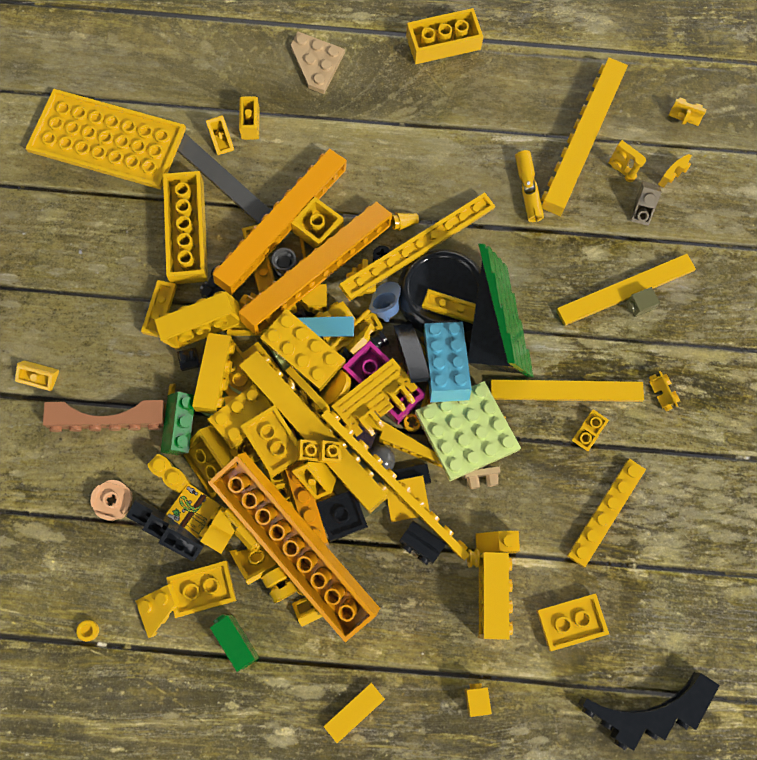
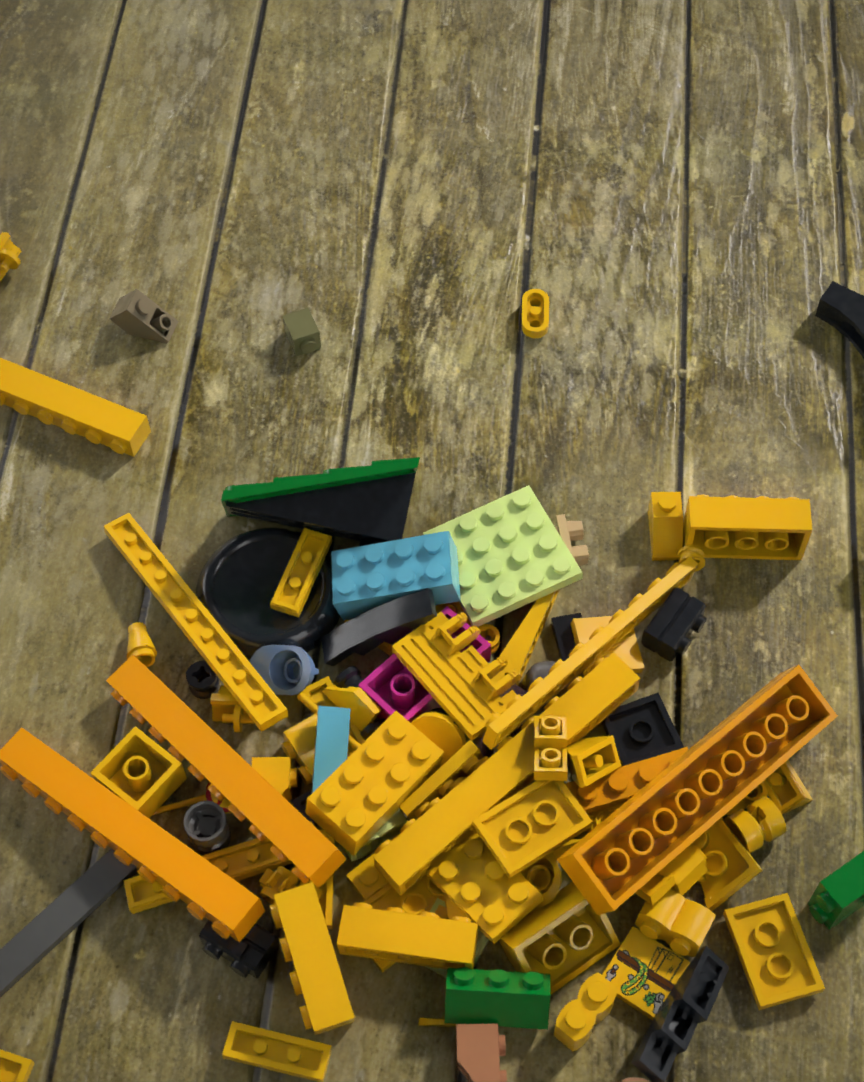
camera: 85 degrees left, 15 degrees down
yellow wing [135,584,179,638] -> none
yellow brick [163,171,208,284] -> none
black tile [177,347,201,371] -> none
yellow tile [490,380,644,402] -> none
yellow piece [515,150,544,222] -> none
yellow plate [536,593,609,651] -> none
yellow tile [556,254,696,326] -> none
yellow plate [567,458,646,568] -> none
yellow slope [571,409,609,452] -> none
yellow plate [608,140,646,182] -> none
yellow hinge [649,371,680,412] -> none
yellow slope [658,154,692,188] -> none
none -> yellow plate [521,289,549,338]

